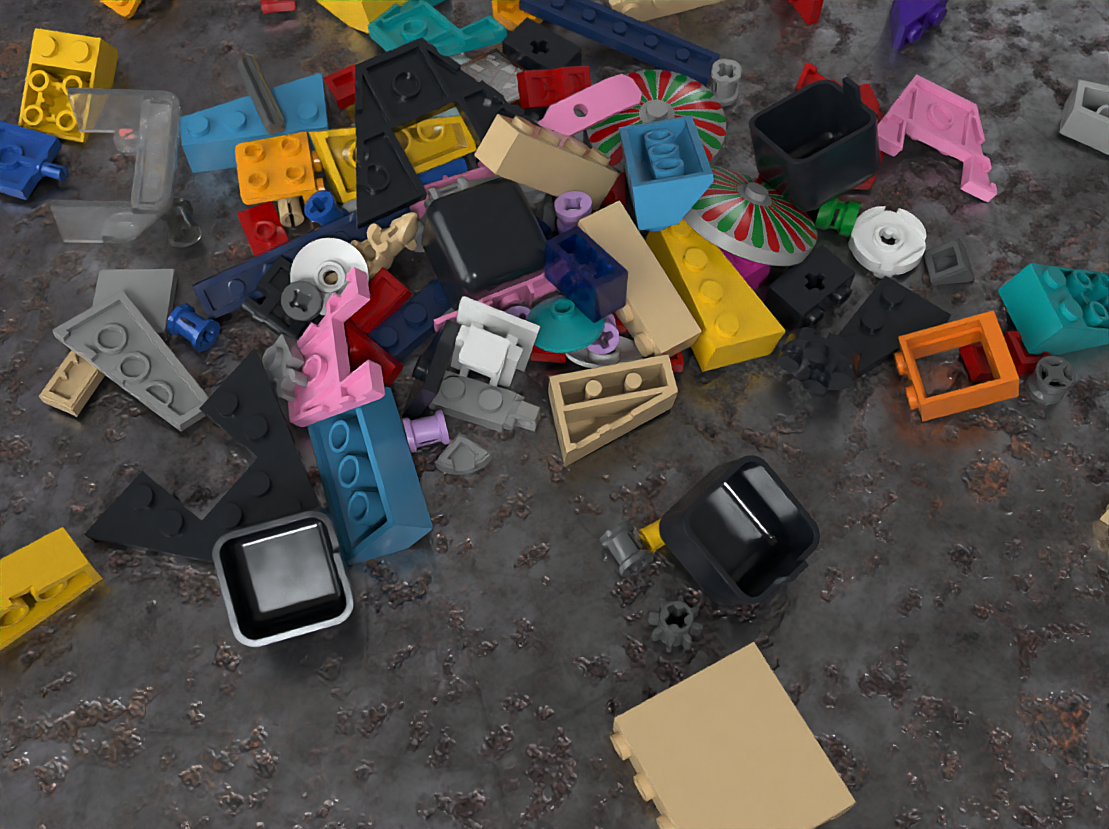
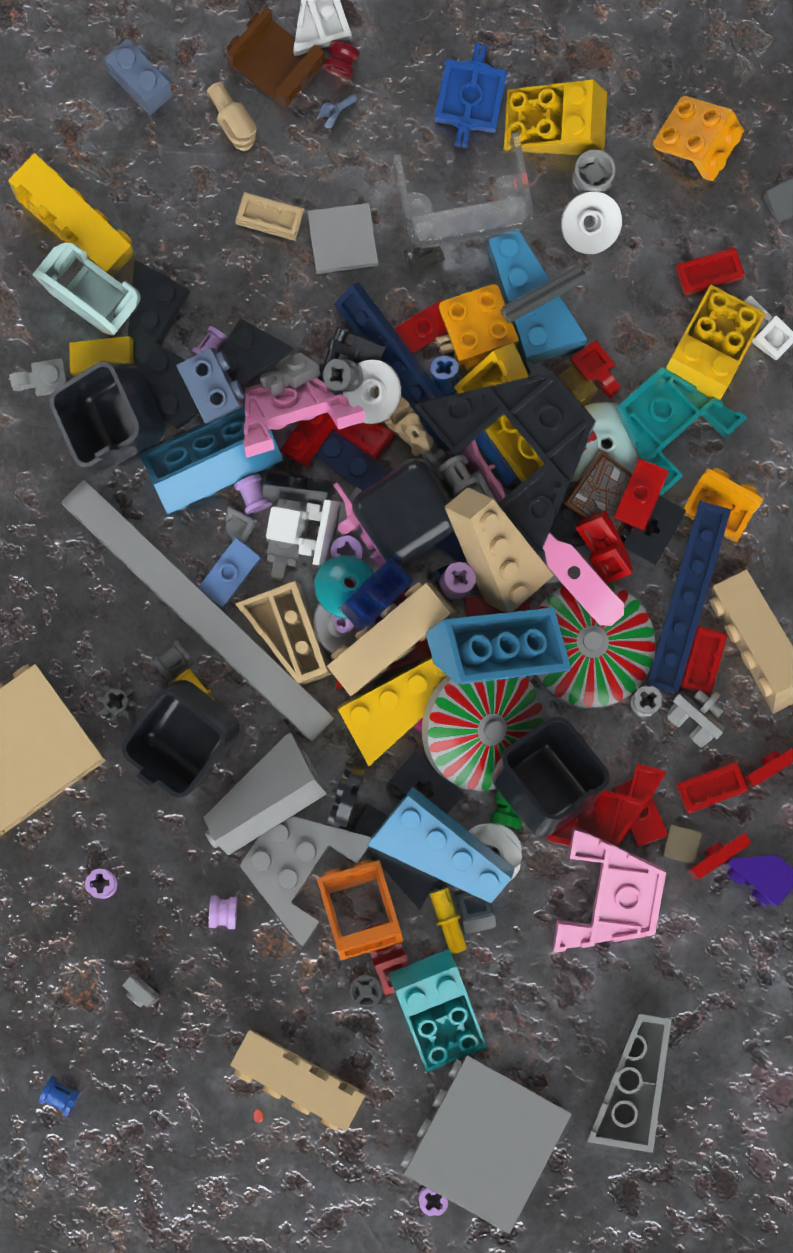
camera: 75 degrees right, 20 degrees up
light grey wing [52,290,209,431] -> none
blue bush [166,303,220,352] -> none
none -> light grey plate [10,358,67,397]
none -> light aqua piece [32,242,141,335]
none -> light grey beam [61,480,334,742]
none -> yellow tile [69,336,134,376]
none -> lavender bush [85,869,118,899]
none -> light grey plate [122,976,160,1008]
none -> sand blue brick [176,348,245,423]
none -> lavender bush [191,326,228,356]
none -> medium blue plate [198,538,263,608]
none -> light grey slope [203,732,327,855]
none -> lavender wheel [209,896,238,929]
none -> light grey wing [240,816,371,946]
none -> dark azure wedge [368,787,515,903]
none -> yellow axle [429,887,467,954]
none -> white dish [561,191,622,254]
none -> light grey wheel [571,150,615,196]
none -> red plate [614,459,669,531]
none -> dark tan tile [662,825,702,864]
none -> light grey hips [666,690,726,748]
none -> red plate [675,761,748,814]
none -> red plate [680,626,728,697]
none -> red plate [687,833,751,880]

